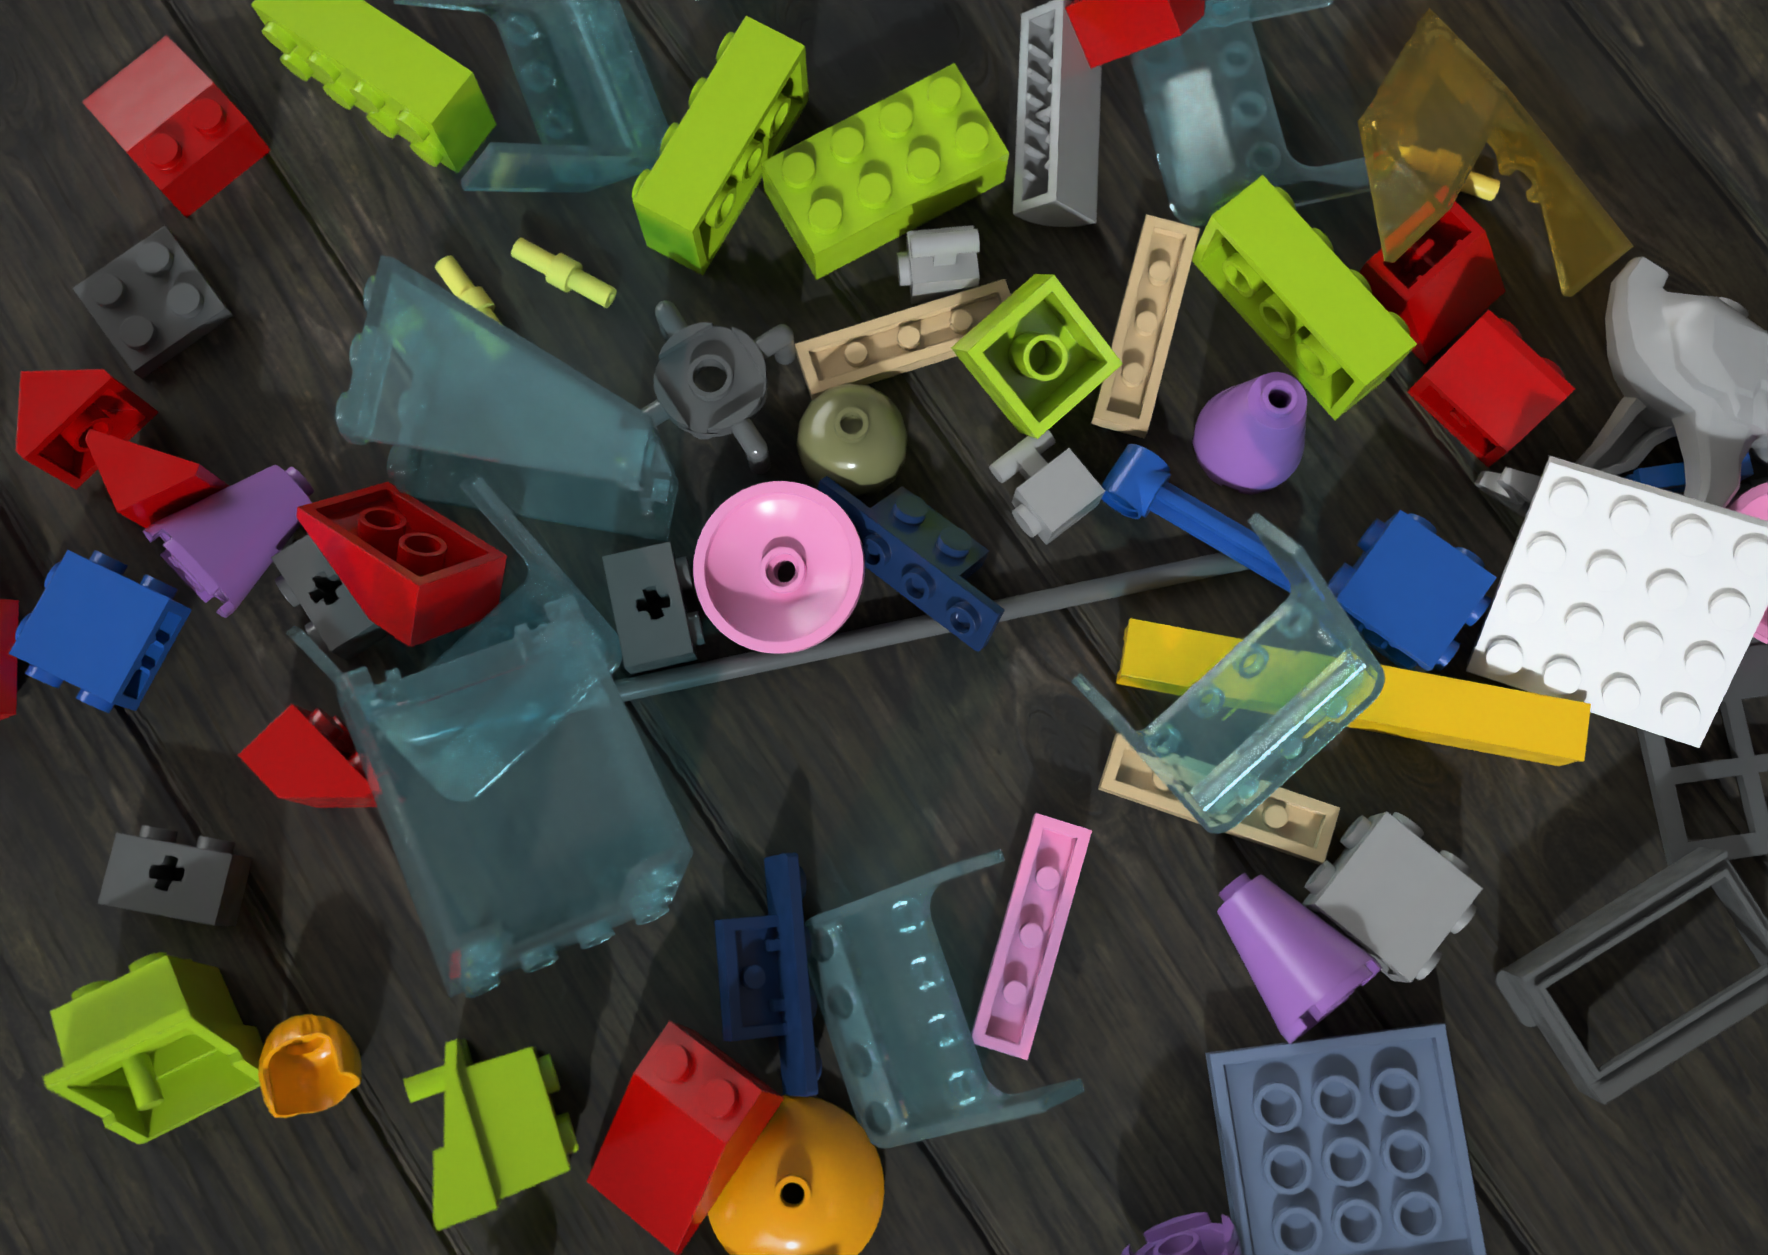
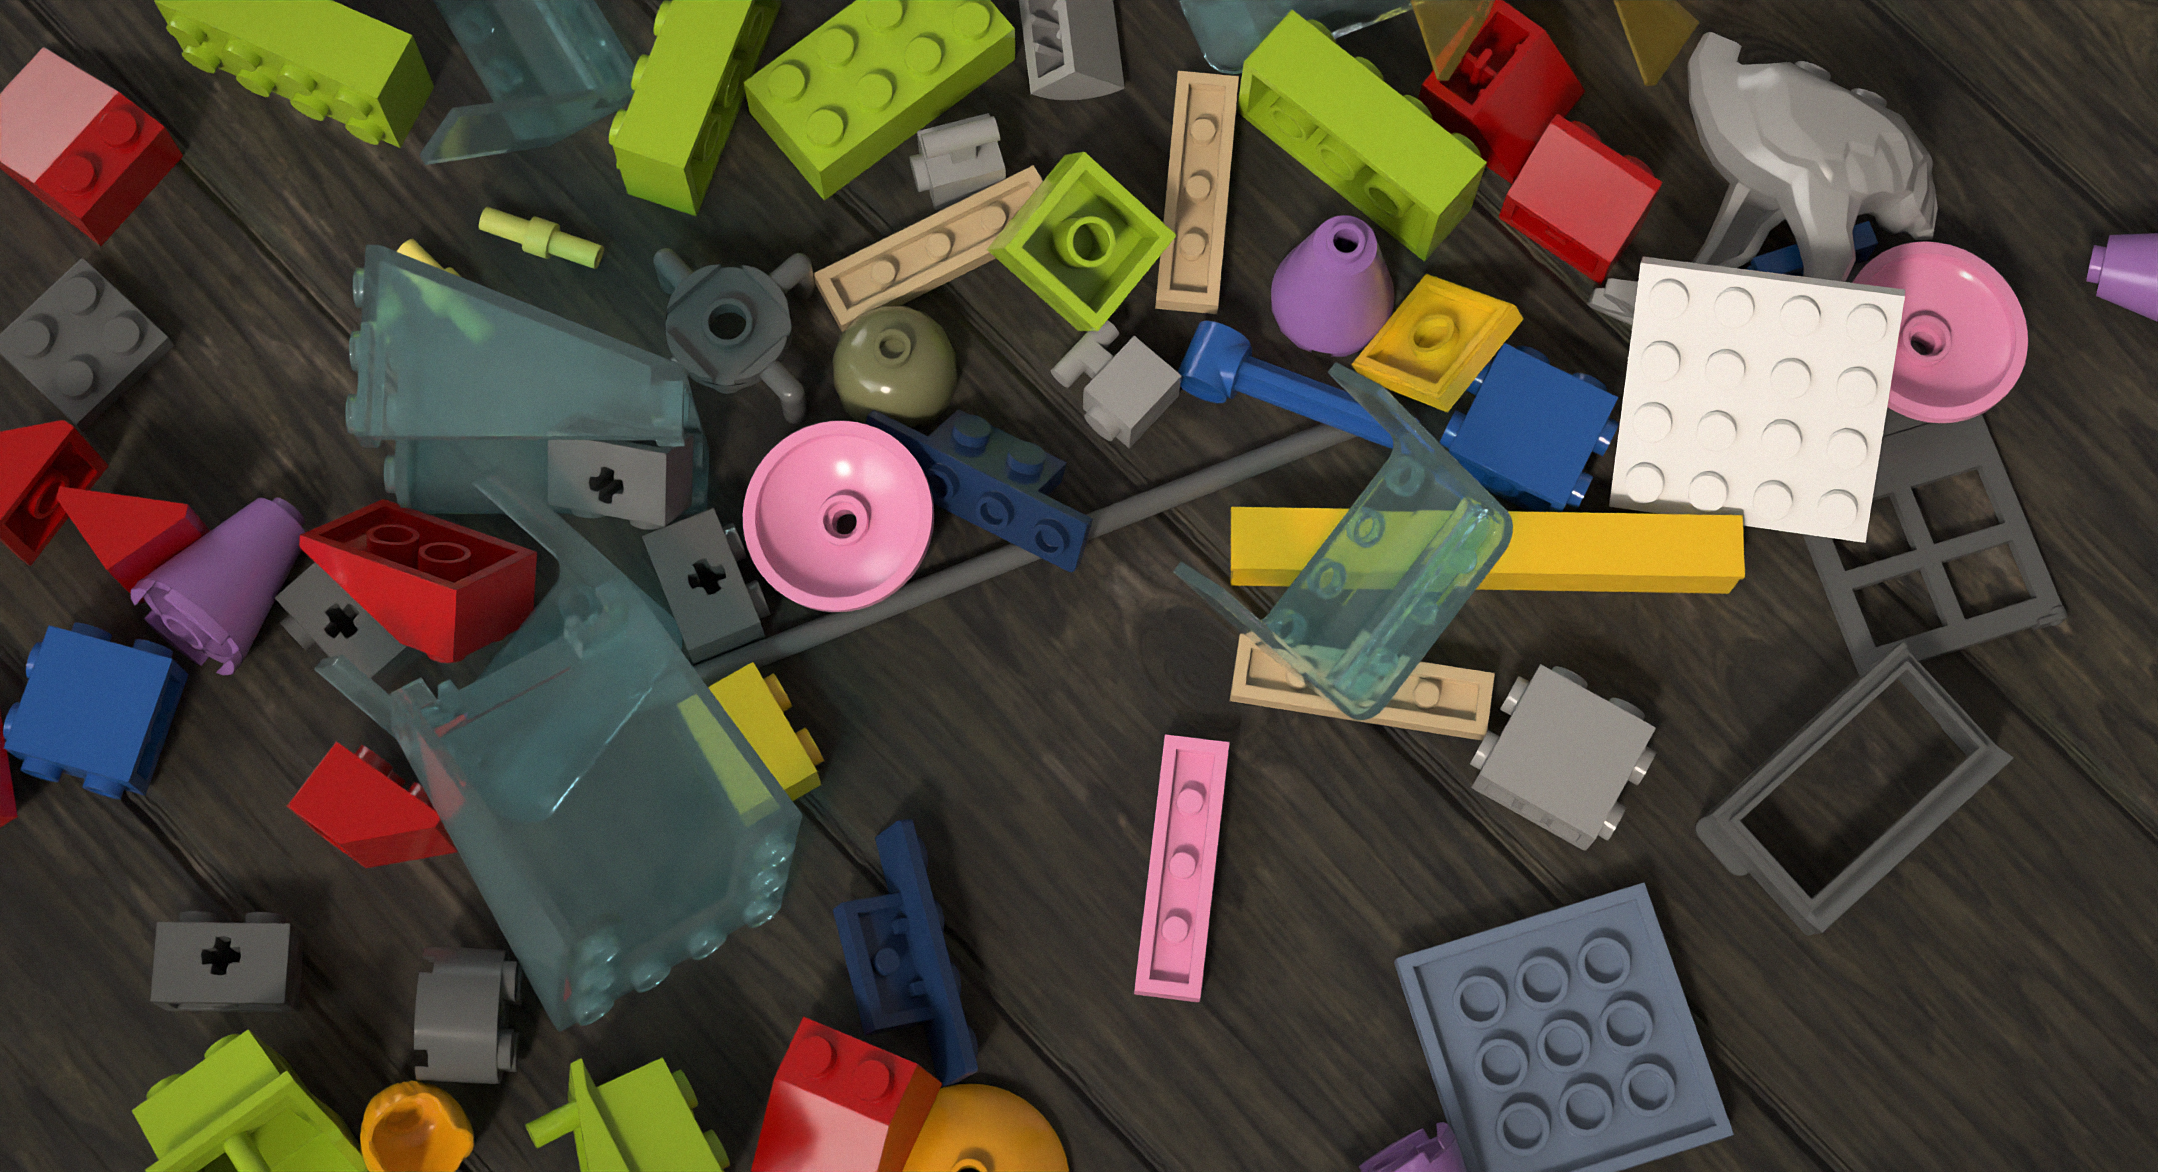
camera: 10 degrees left, 5 degrees down
clear light blue windscreen [804,849,1085,1148] -> none
medium lavender cone [1217,873,1383,1044] -> none
none -> dark grey brick [414,946,524,1084]
none -> dark grey brick [548,412,693,529]
none -> yellow brick [685,662,824,823]
none -> yellow tile [1351,274,1523,413]

